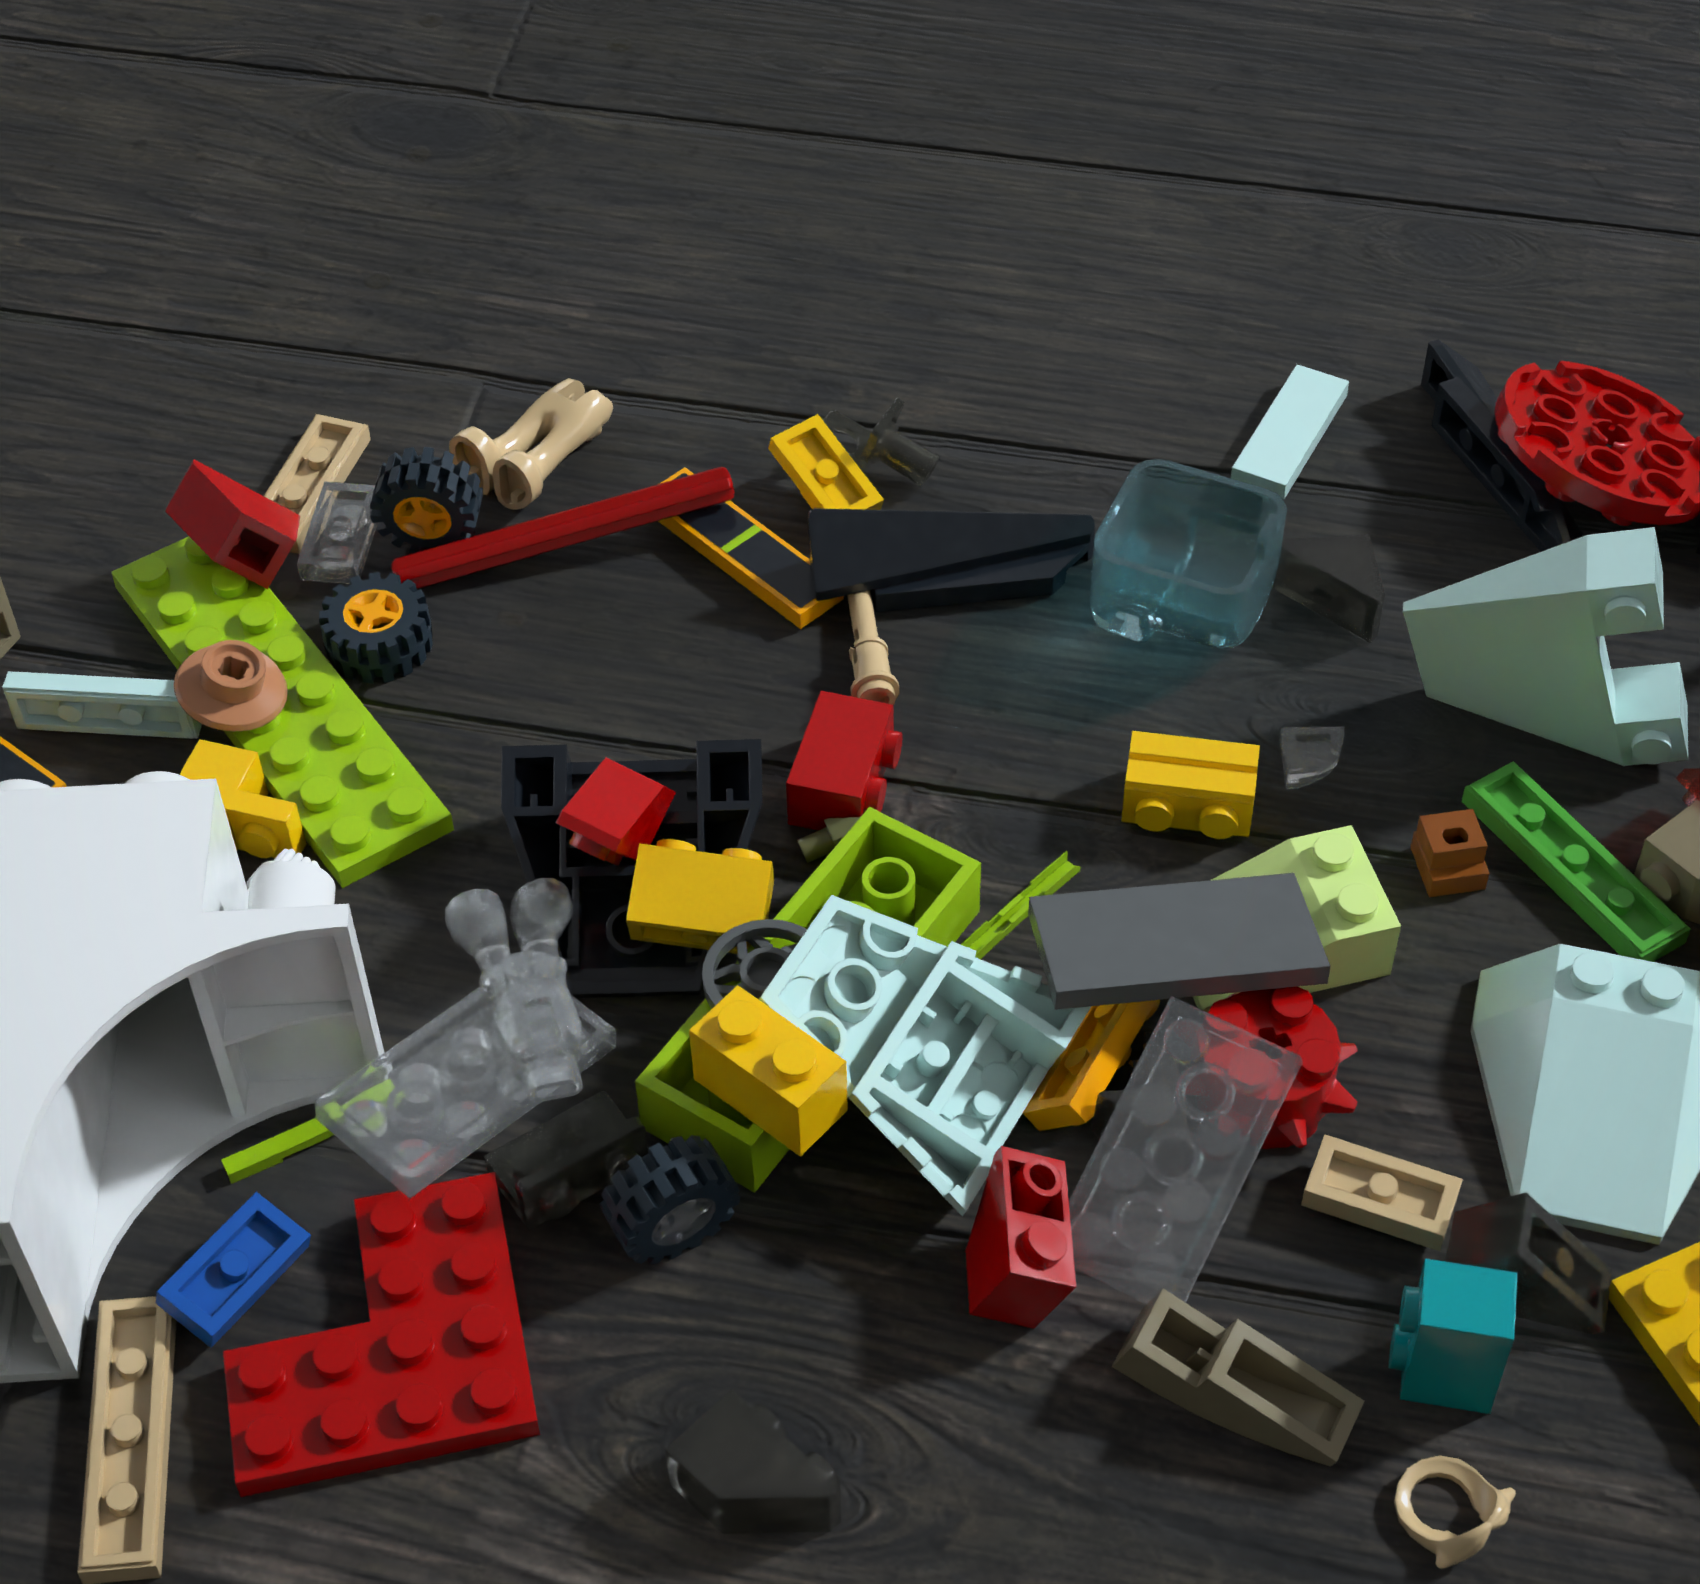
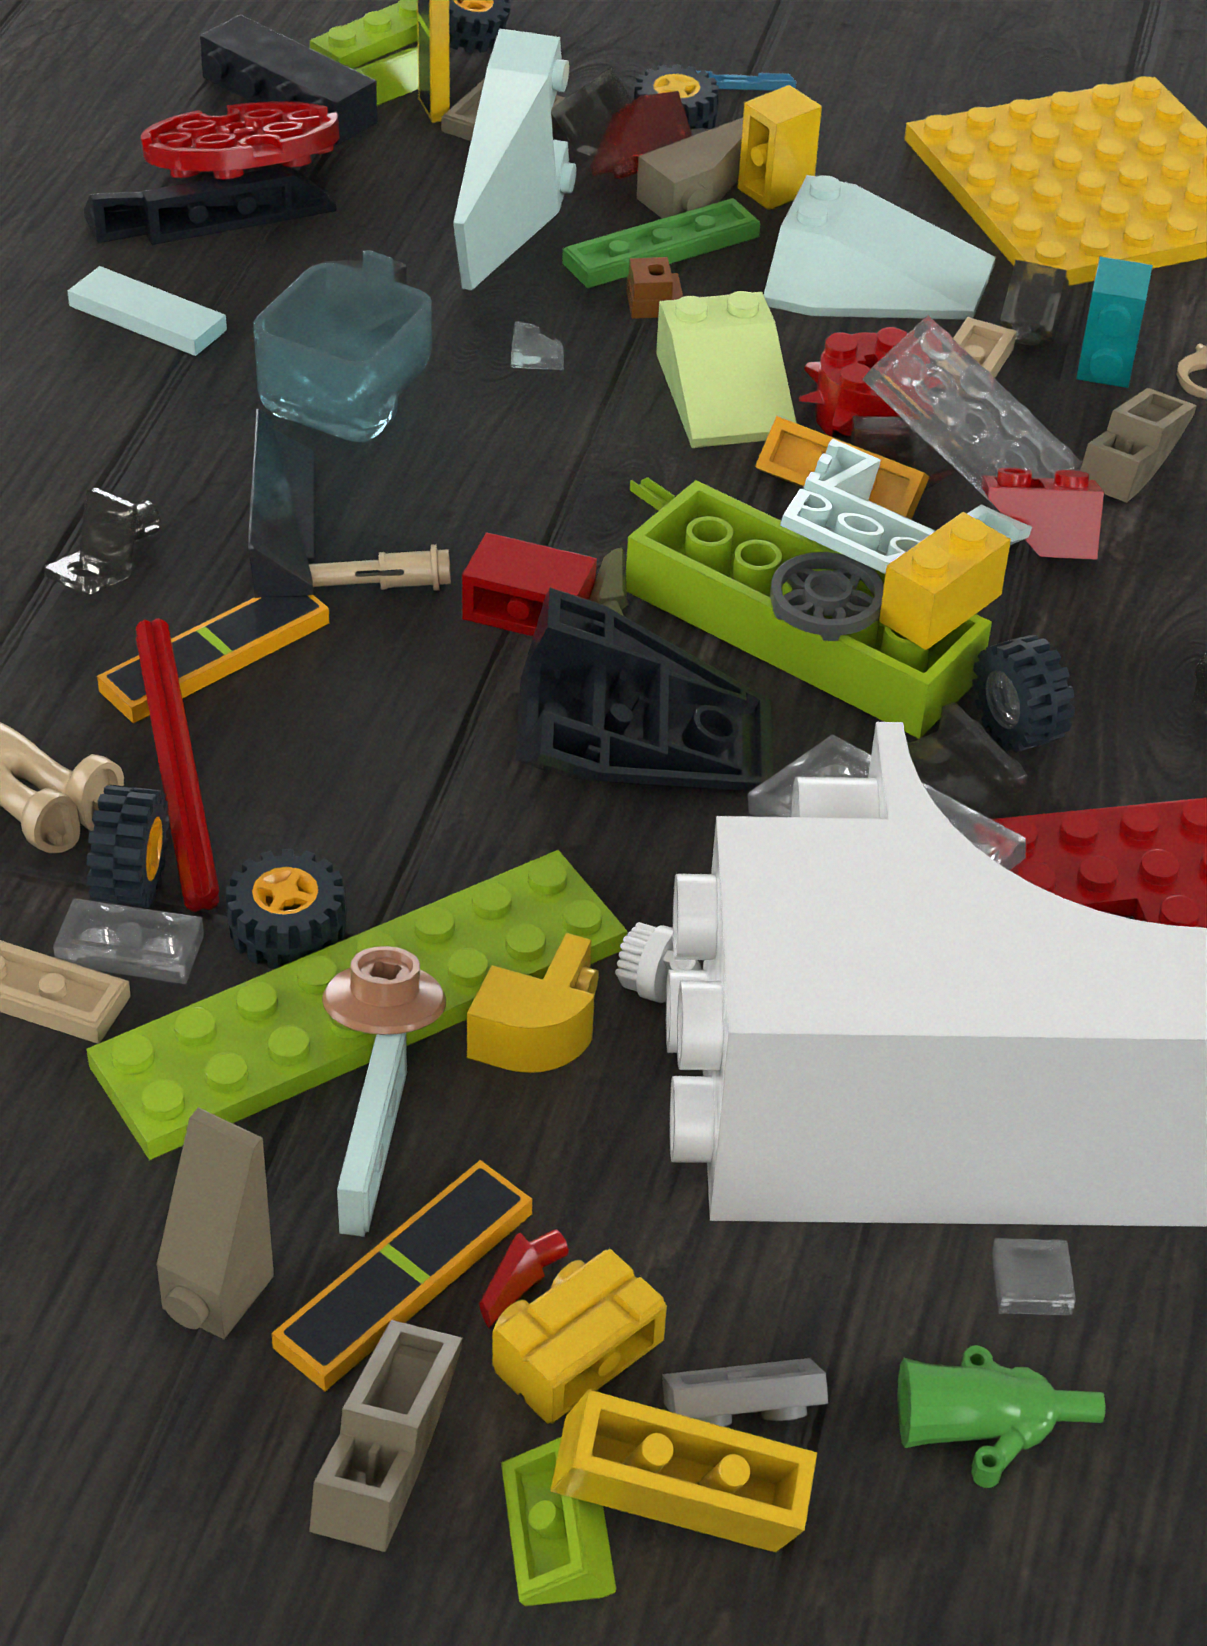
camera: 90 degrees left, 5 degrees down
red slope [165,459,301,589] -> none
clear piece [444,878,585,1102] -> none
red slope [556,757,676,866] -> none
yellow brick [626,839,774,954] -> none
yellow plate [768,414,884,510] -> none
dark grey tile [1028,873,1330,1010] -> none
yellow brick [1121,731,1260,839] -> none

